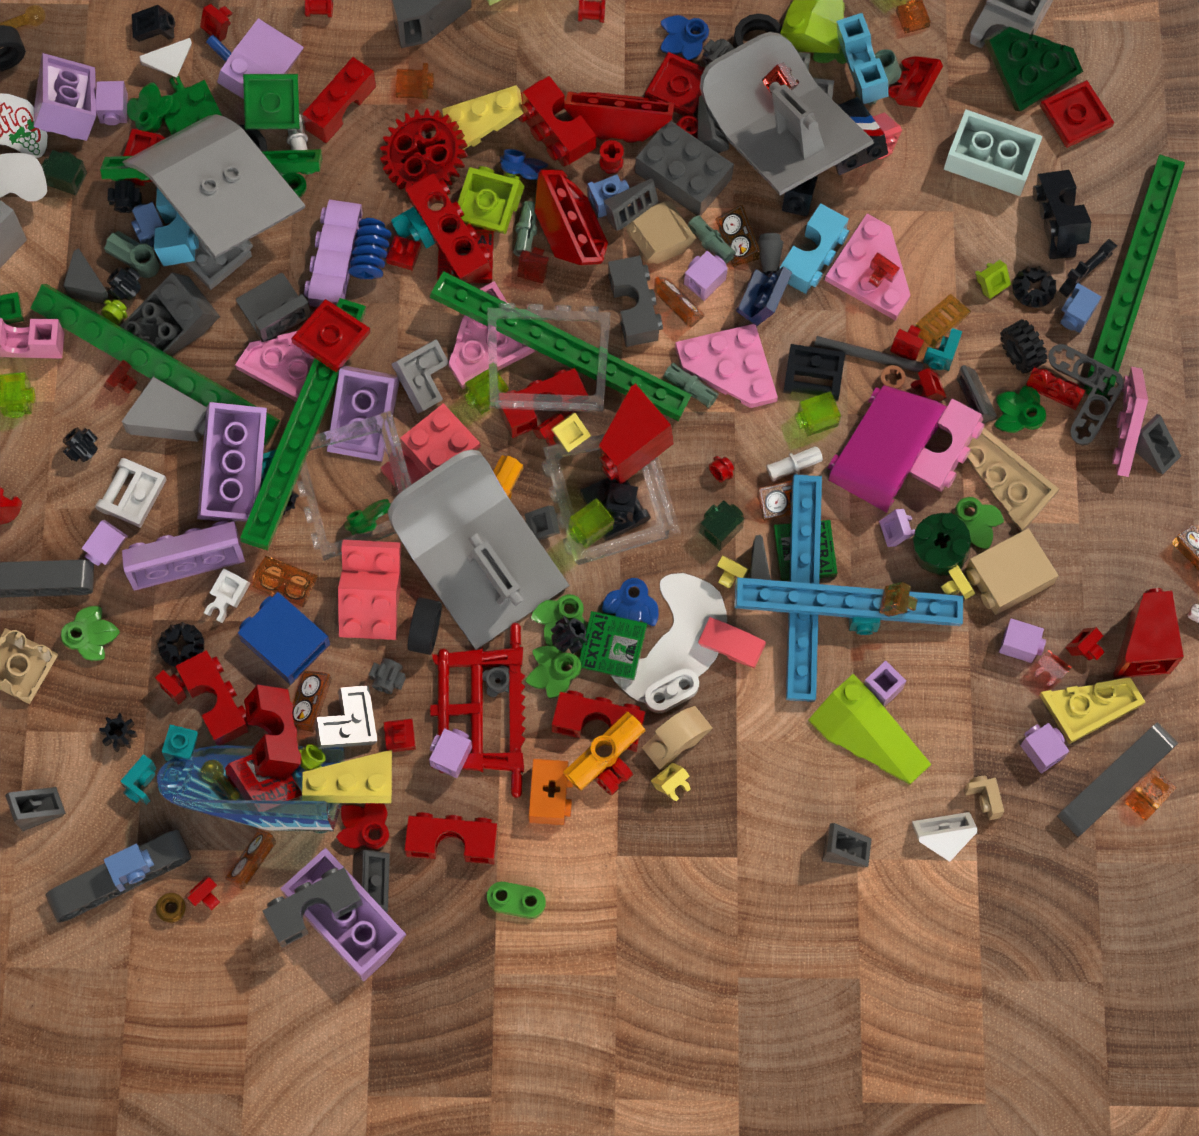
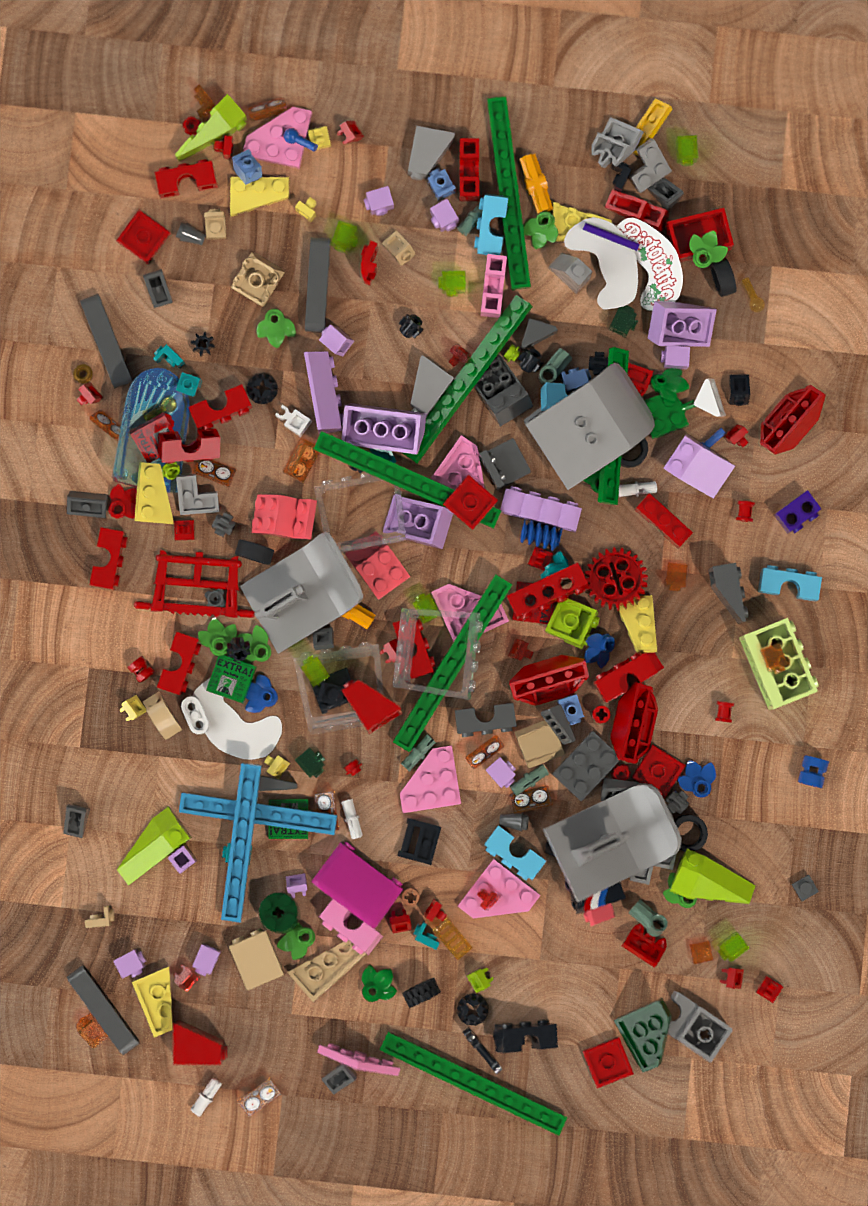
camera: 95 degrees right, 15 degrees up
white plate [95,458,167,528] -> none
medium blue brick [103,843,154,892] -> none
red plate [155,670,187,705] -> none
blue brick [238,592,331,685] -> none
green tile [243,74,300,130] -> none
dark grey arch [262,868,363,948] -> none
lavender slope [280,848,406,982] -> none
green plate [344,499,391,535] -> none
light grey plate [391,339,449,414] -> none
lavender brick [429,728,472,778] -> none
bright green plate [487,882,546,919] -> none
sand green pin [513,201,537,258] -> none
orange brick [529,759,573,825] -> none
light yellow tile [551,413,591,452] -> none
light orange piece [563,712,645,791] -> none
coral slope [698,617,766,669] -> none
dark blue bracket [736,266,792,326] -> none
clear red tile [762,62,799,95] -> none
clear neon green brick [795,391,841,437] -> none
dark grey bar [814,336,924,373] -> none
medium azure arch [837,13,889,104] -> none
clear orange tile [879,582,918,617] -> none
white slope [912,812,977,862] -> none
light yellow tile [941,565,975,600] -> none
light aqua brick [944,110,1043,196] -> none
dark grey slope [957,365,997,424] -> none
red plate [1026,367,1085,410] -> none
dark grey beam [1048,344,1124,446] -> none
medium blue brick [1061,283,1101,333] -> none
red tile [1065,627,1105,661] -> none

